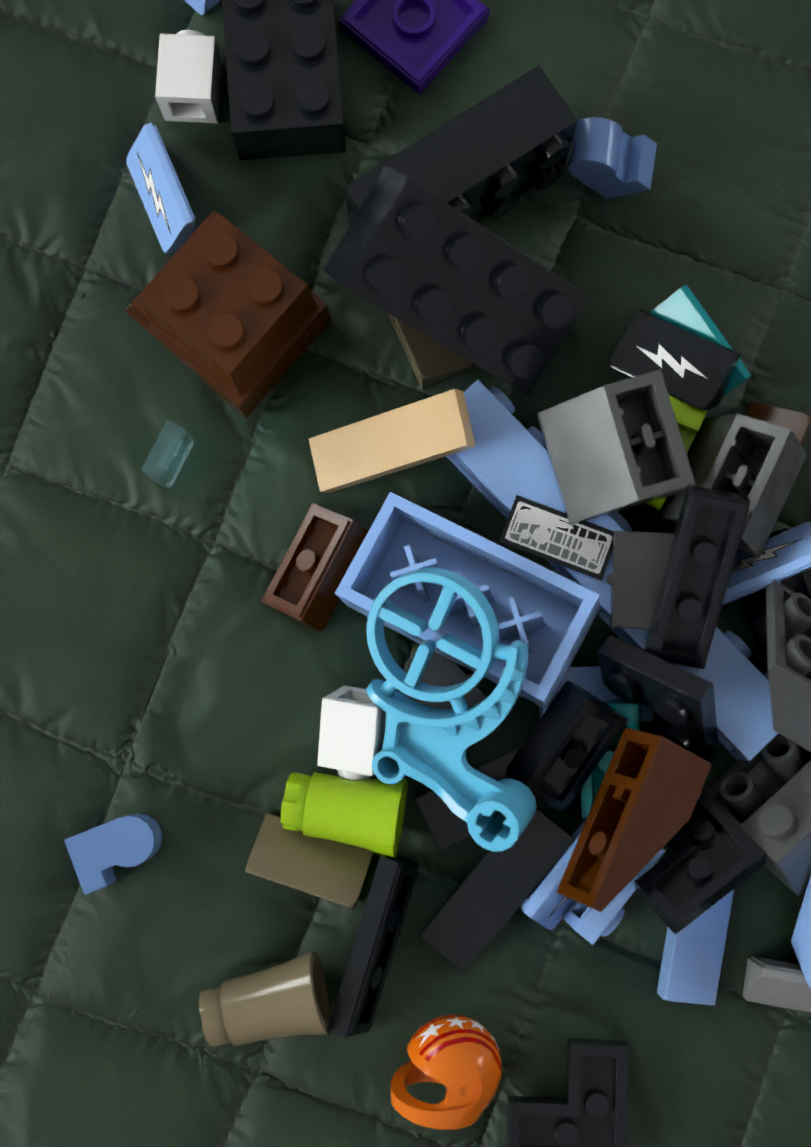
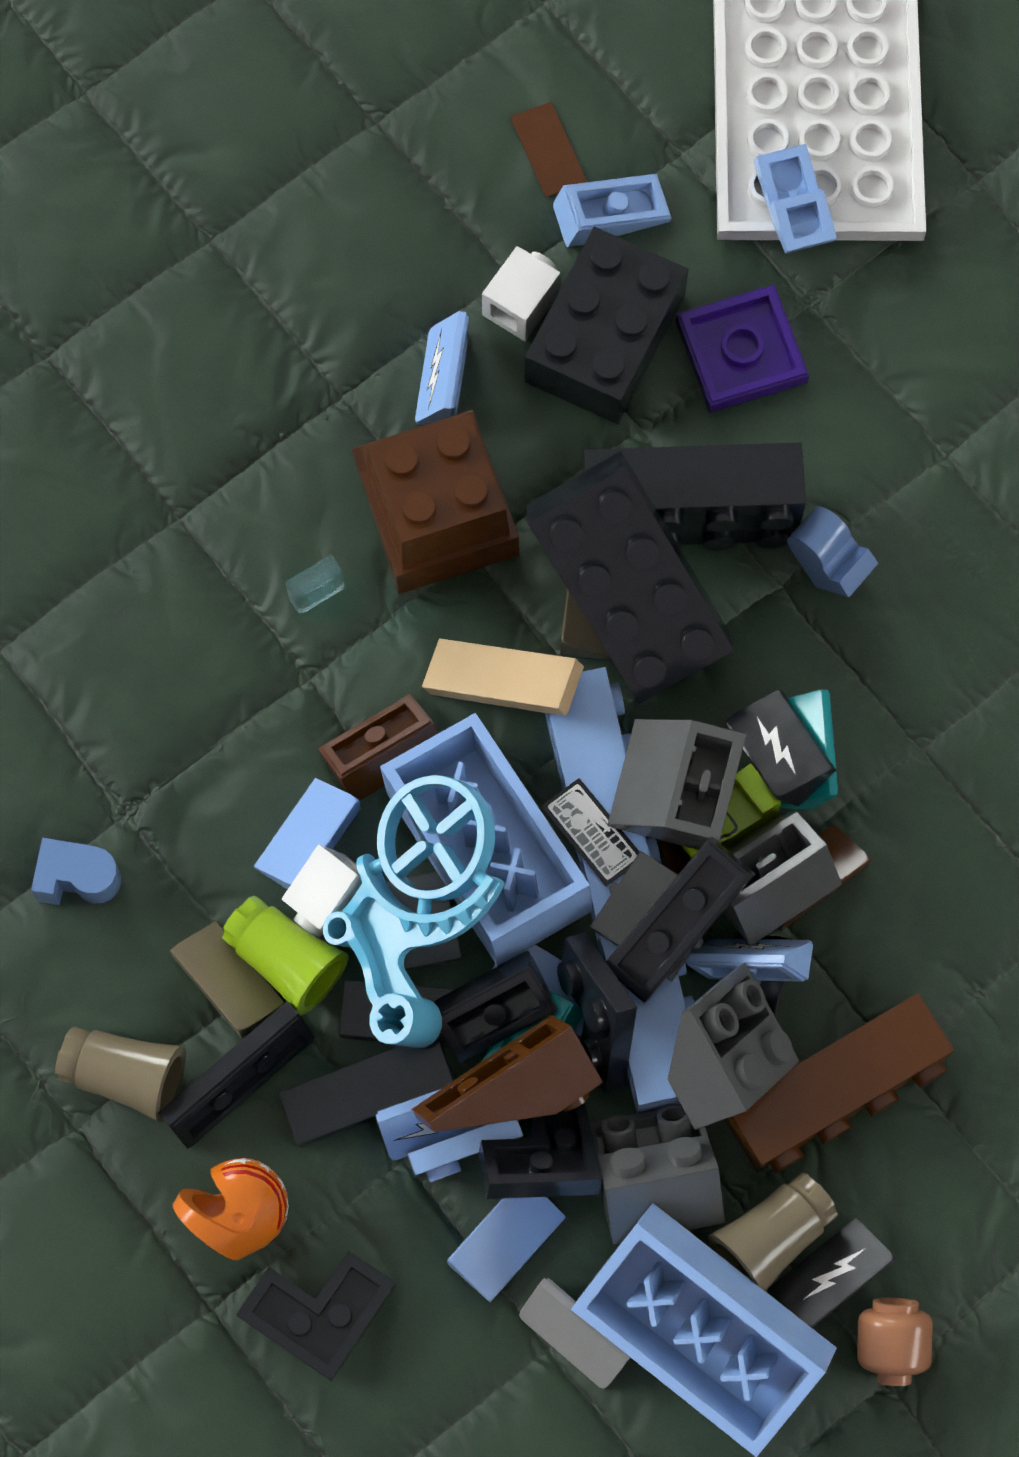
camera: 30 degrees right, 10 degrees down
none -> light blue slope [254,778,361,890]

